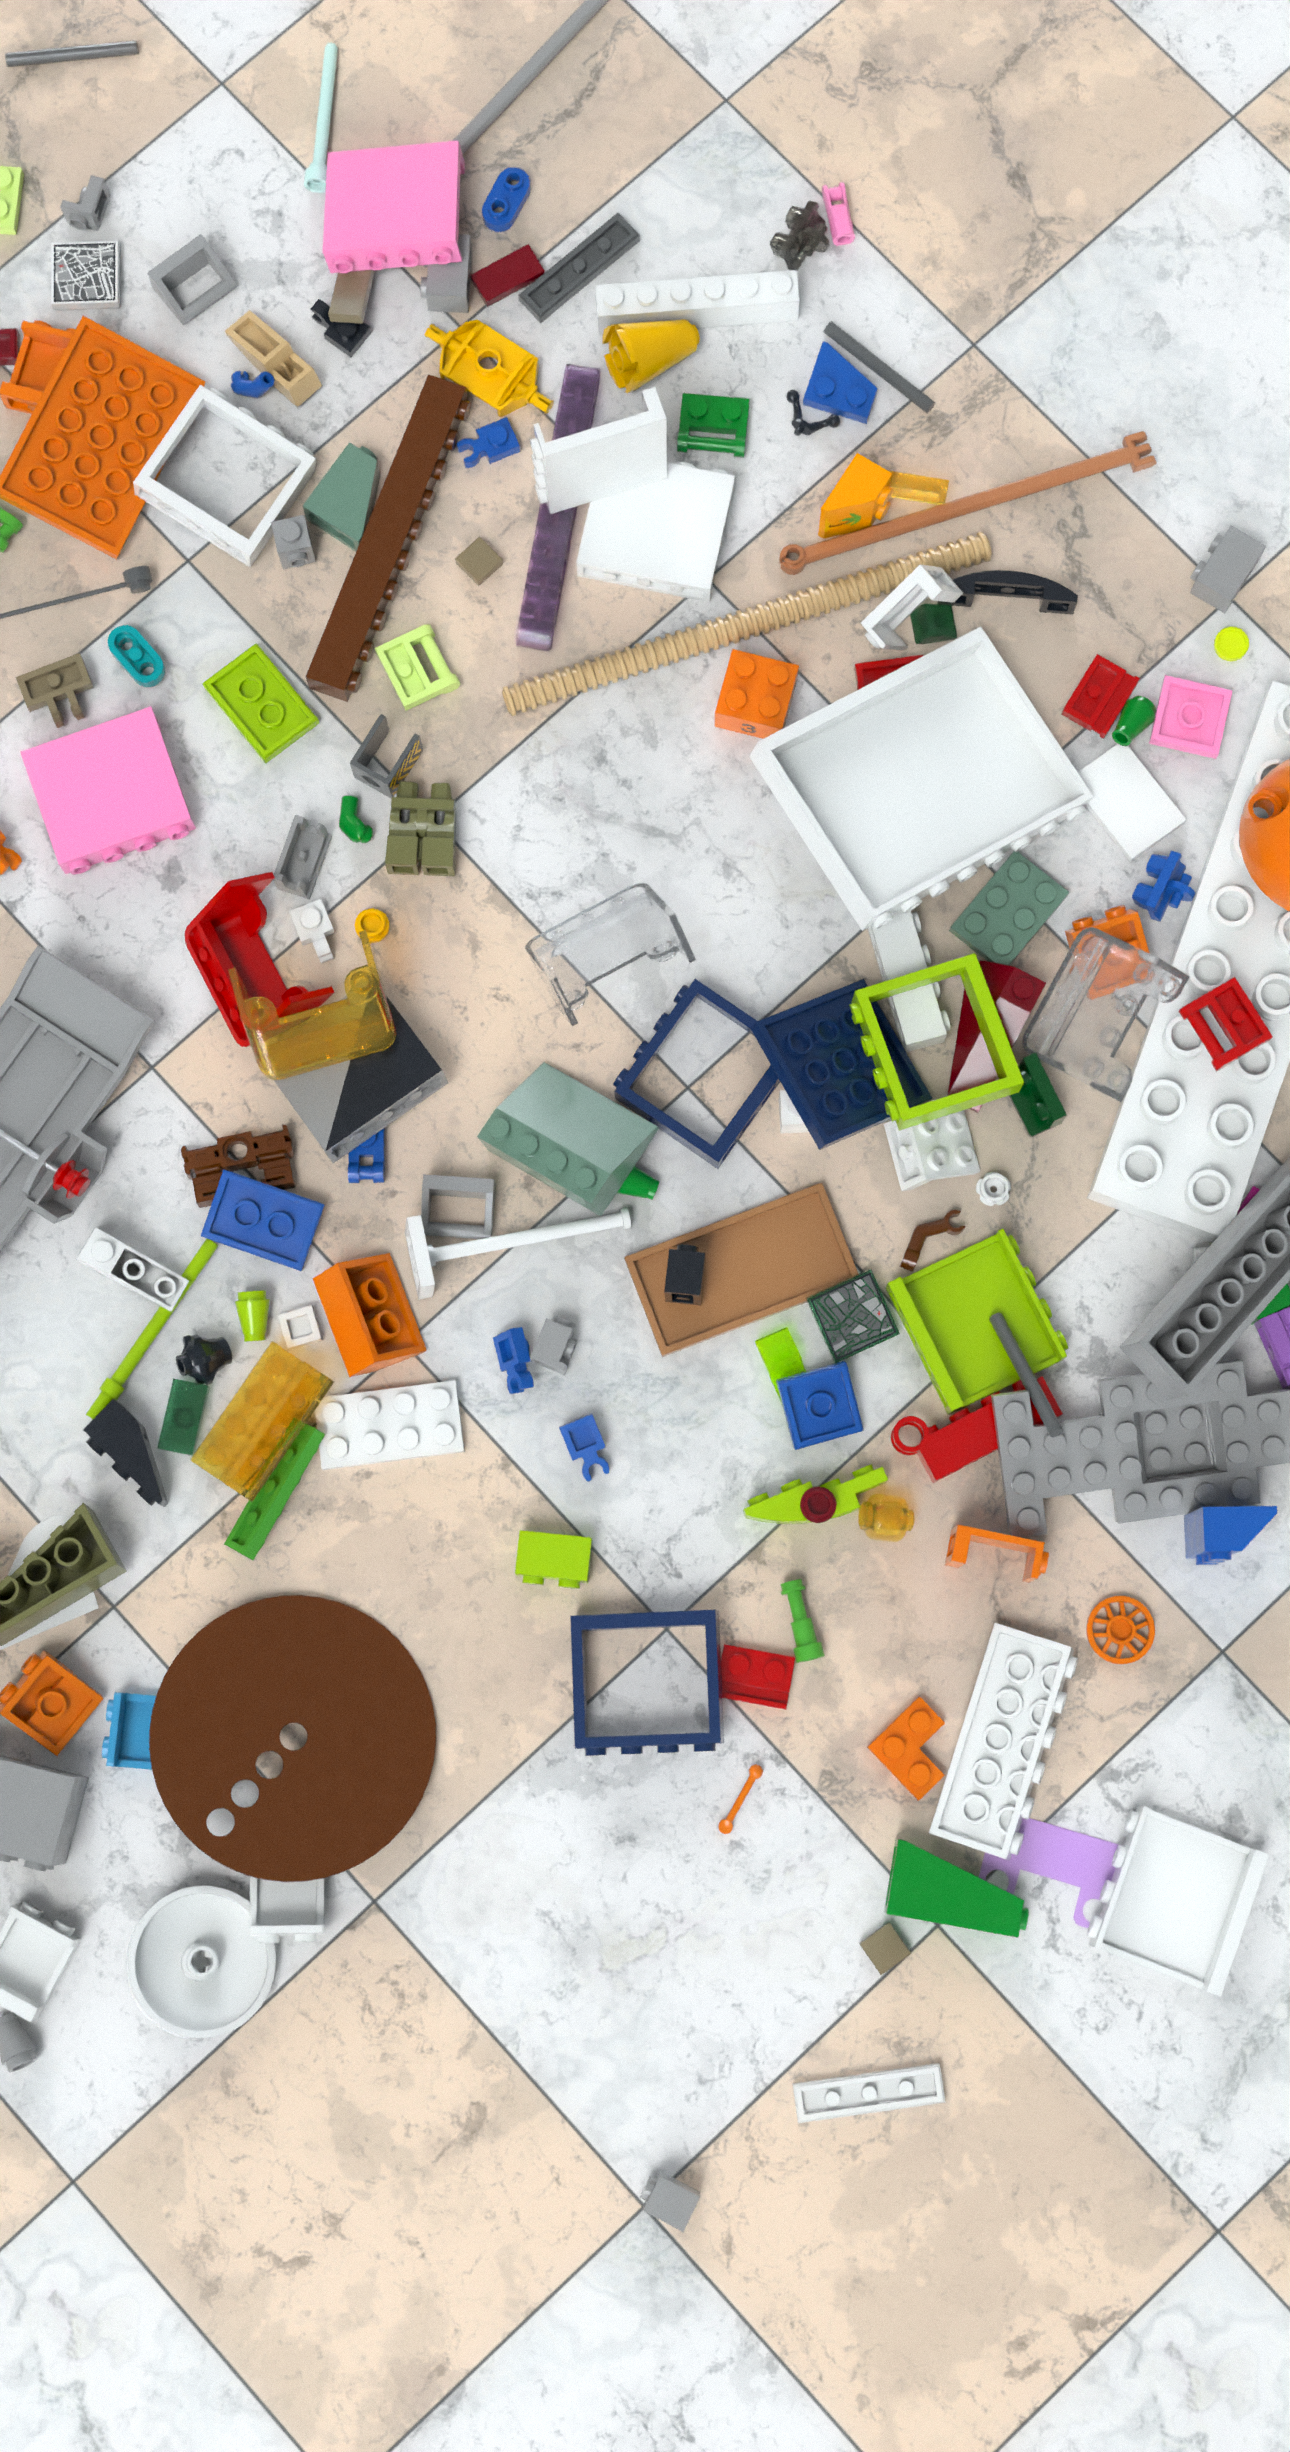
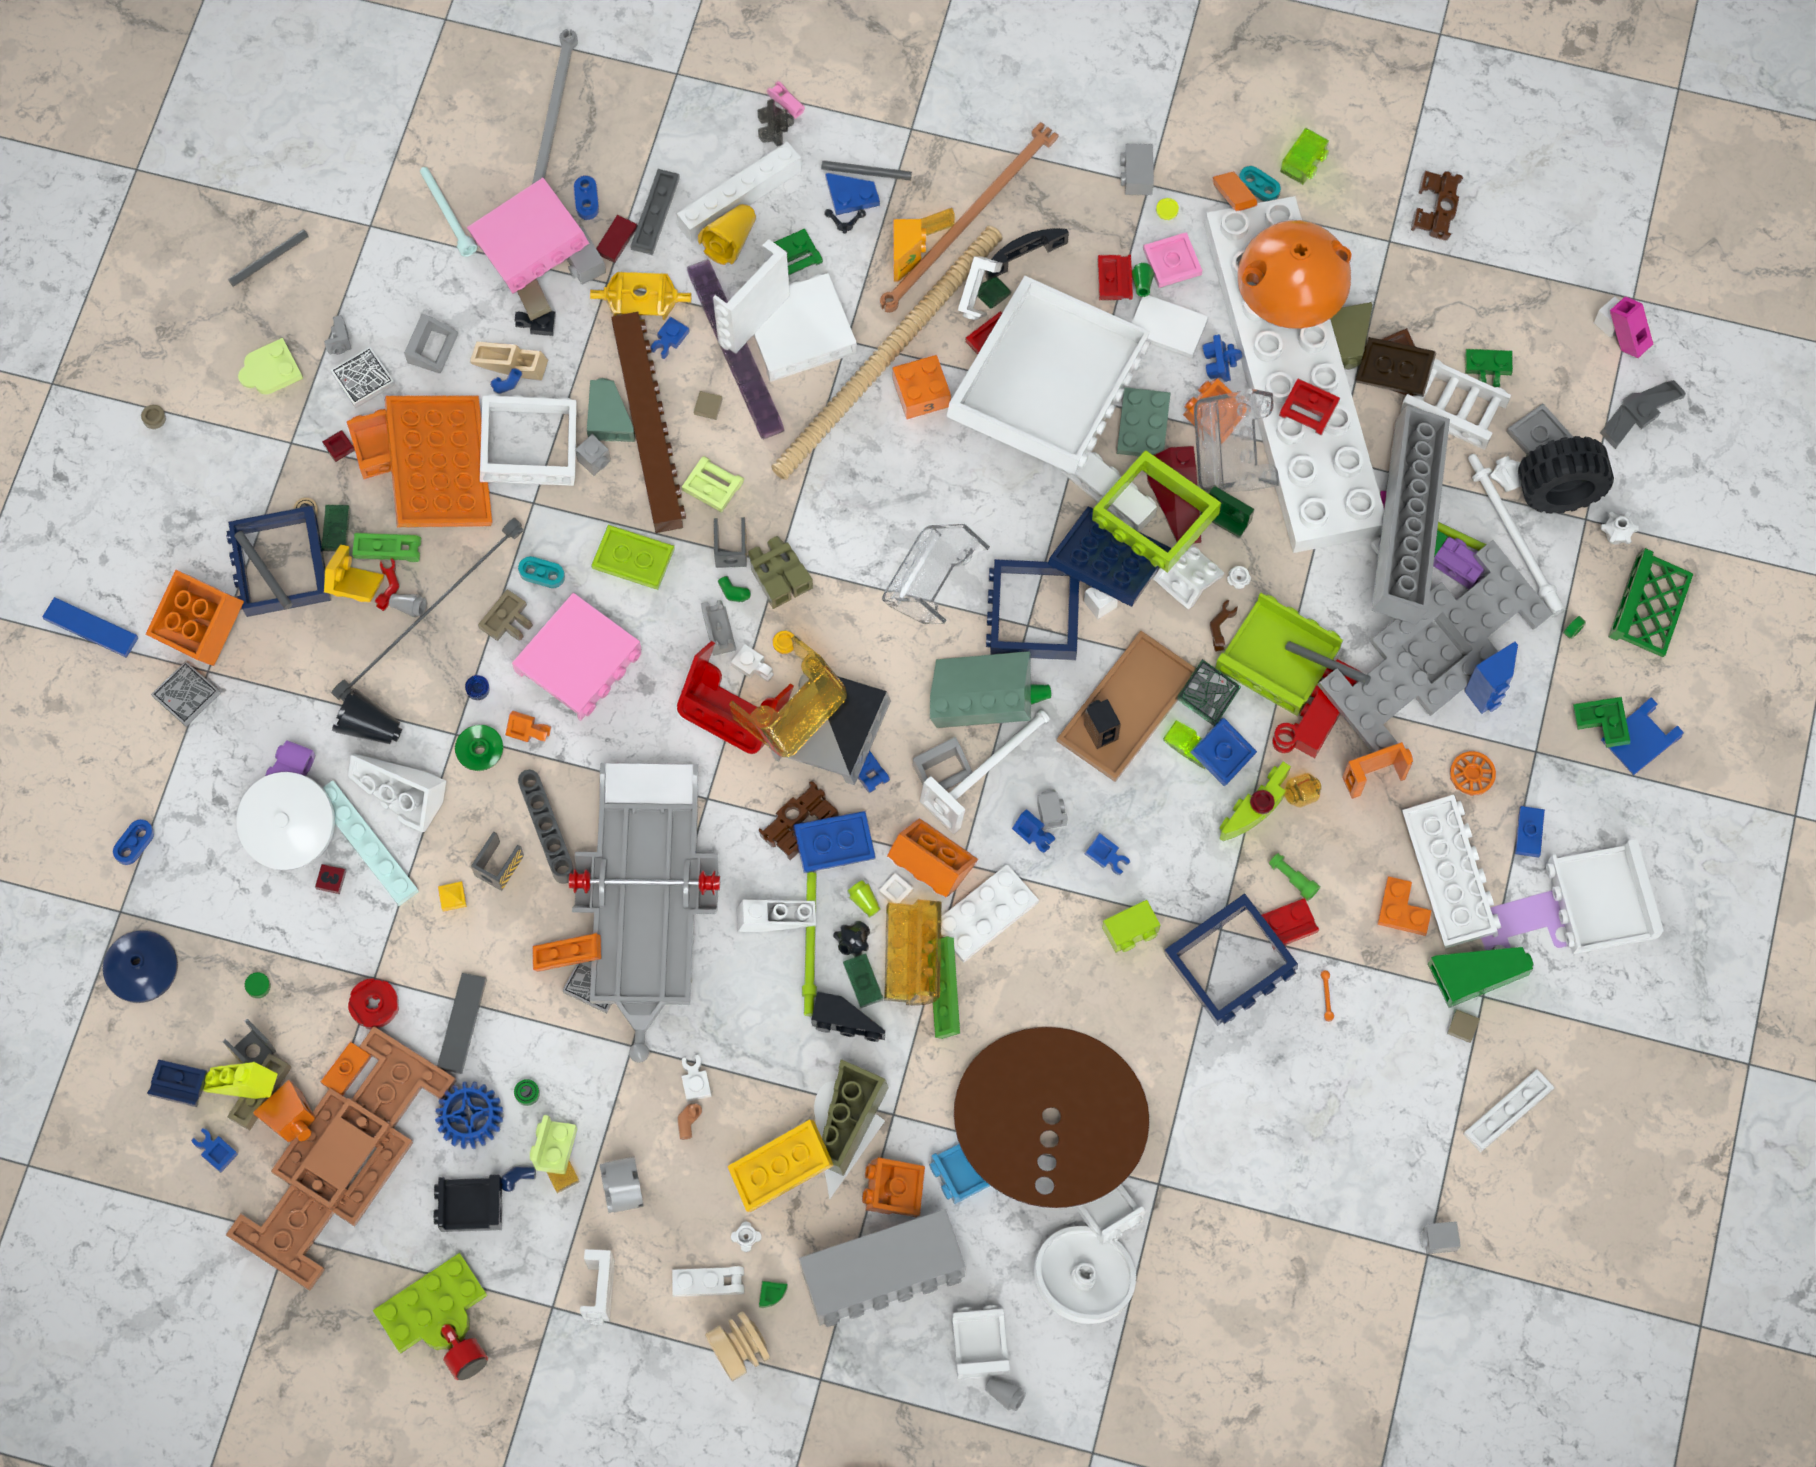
camera: 35 degrees left, 10 degrees down
none -> blue plate [1515,806,1545,858]

